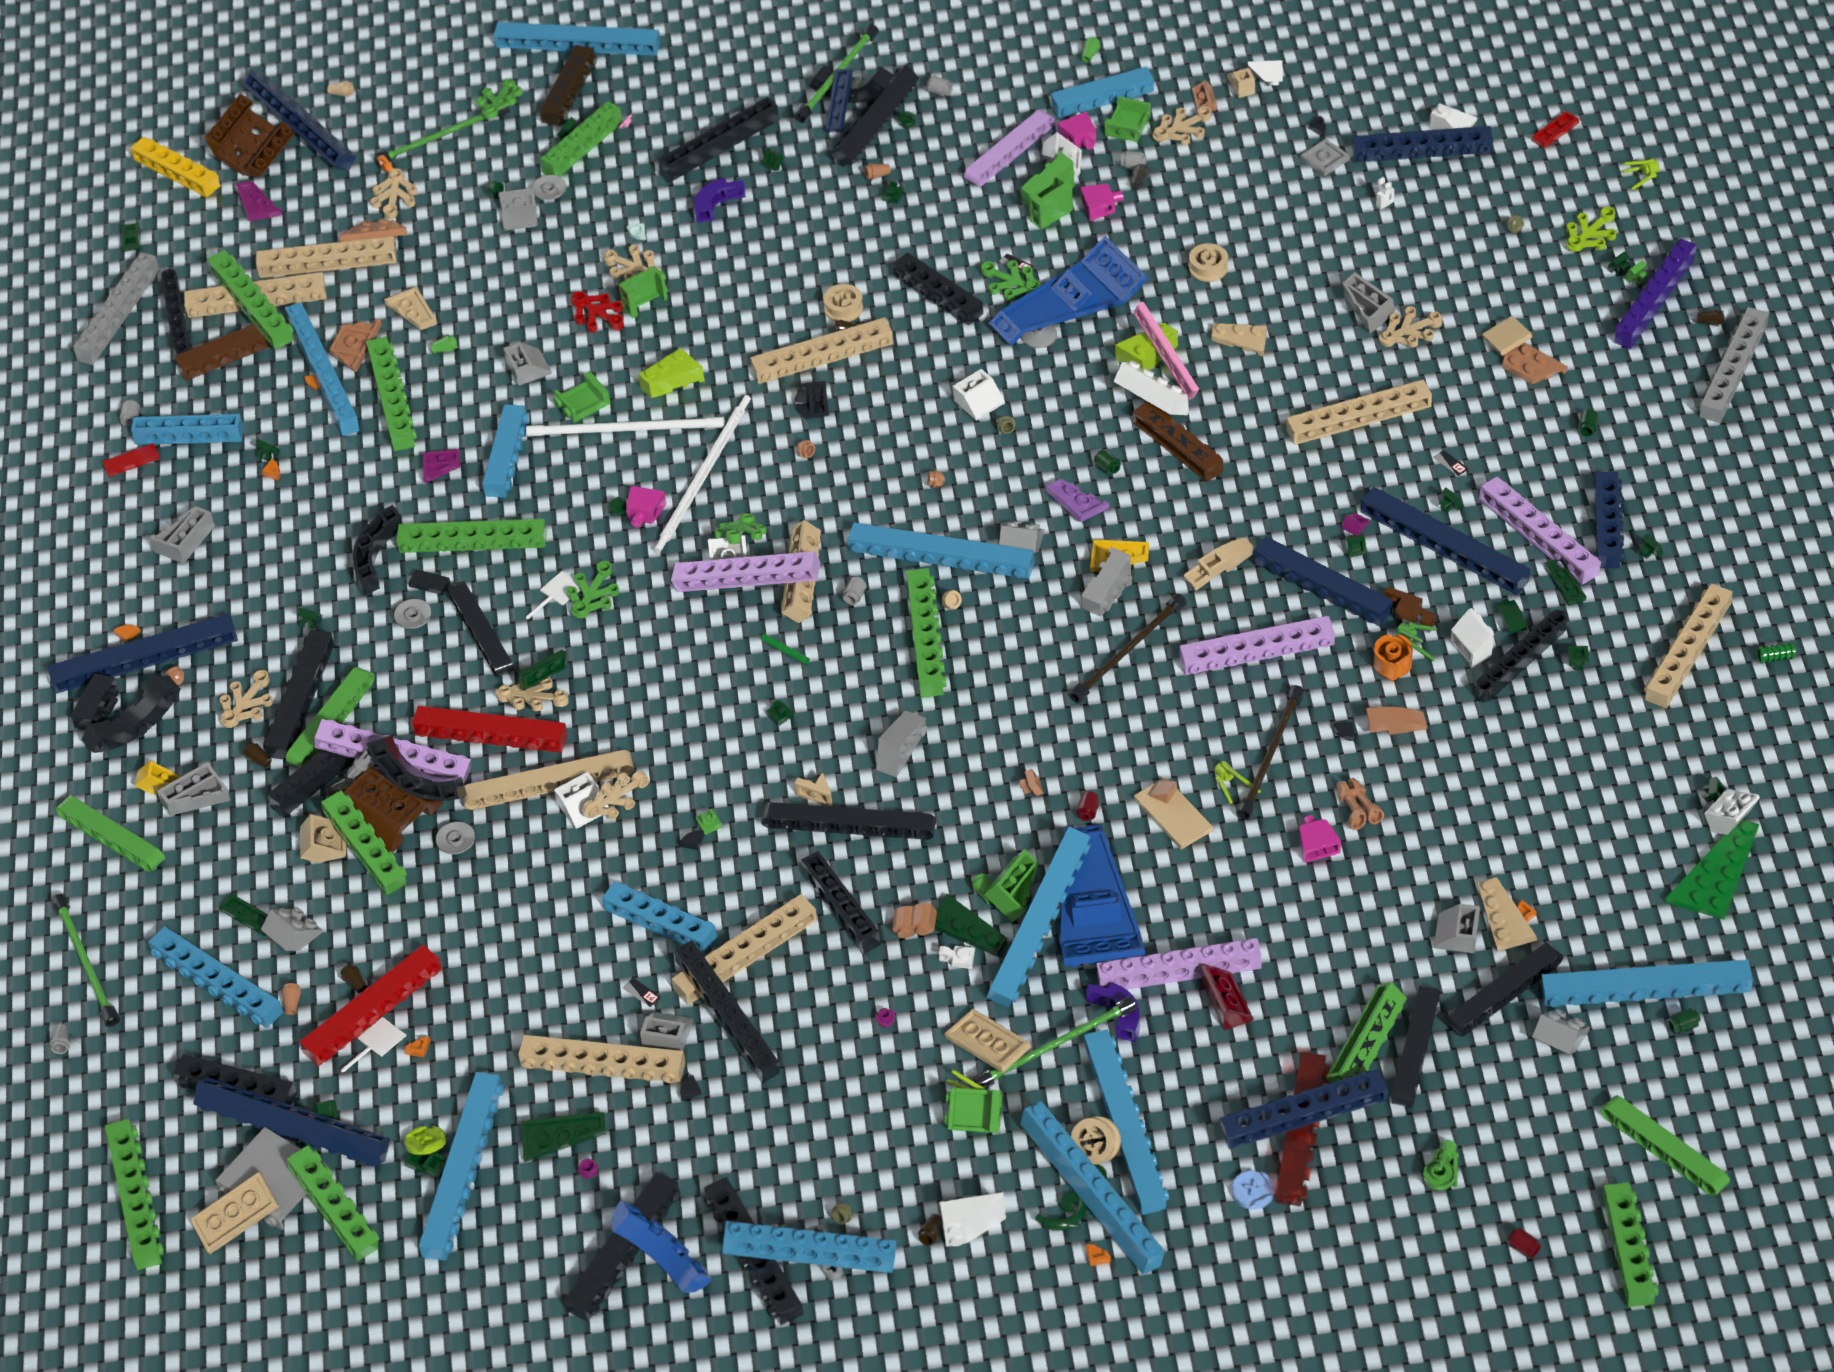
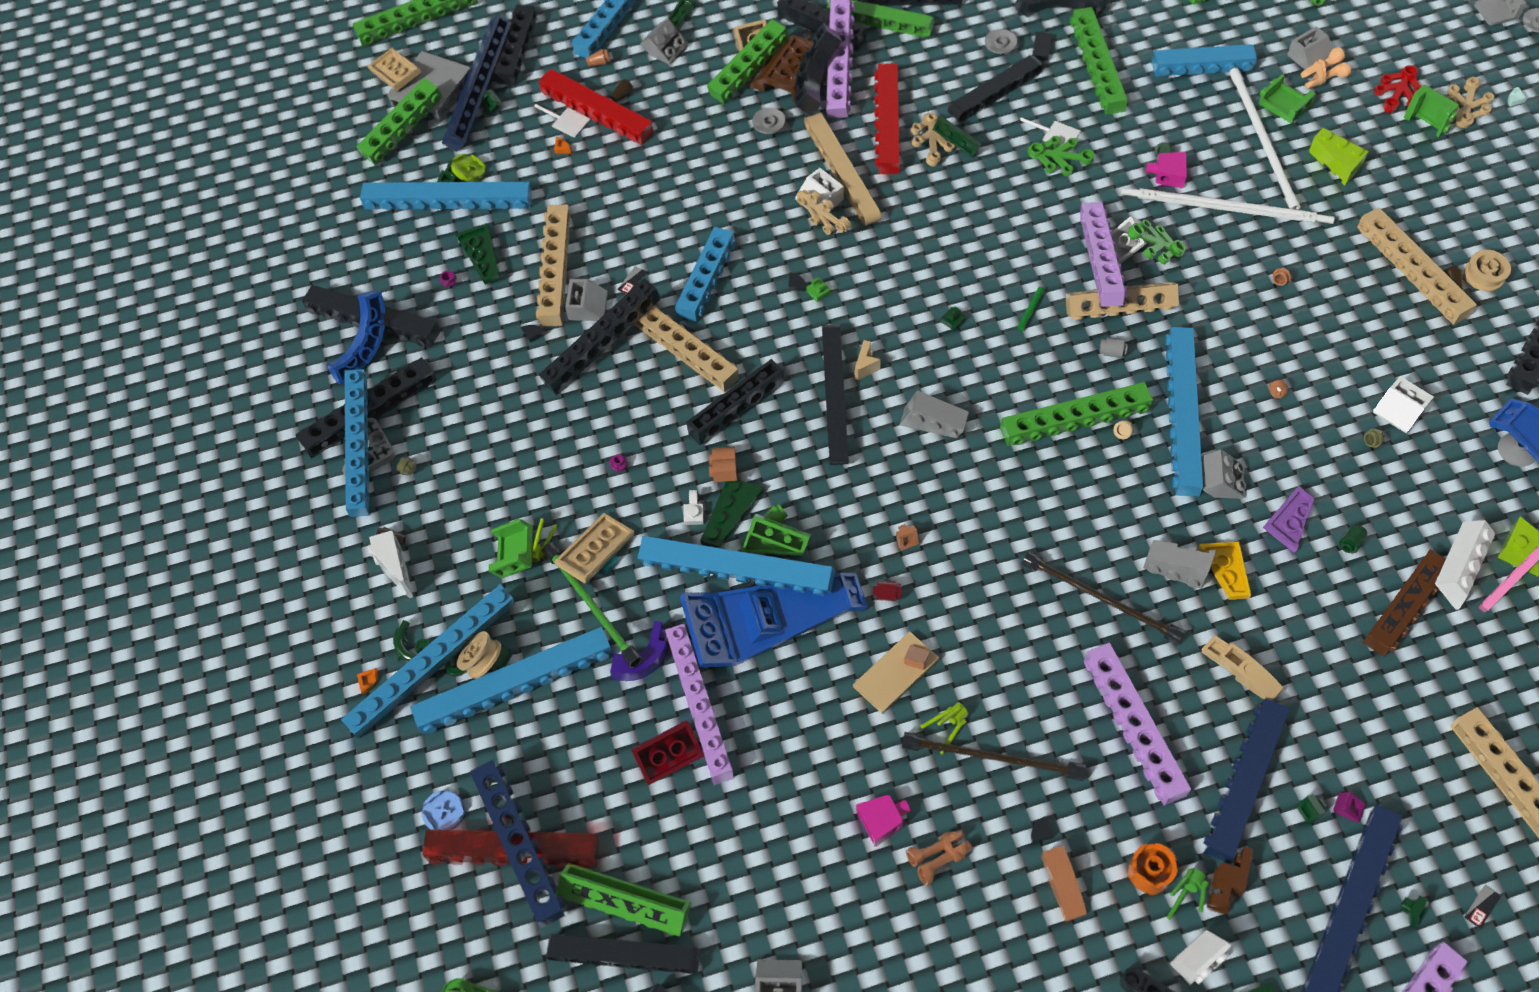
camera: 80 degrees right, 10 degrees up
magenta wing [423,449,461,483] -> none
black slope [795,381,829,419] -> none
none -> light nougat piece [1300,47,1351,88]

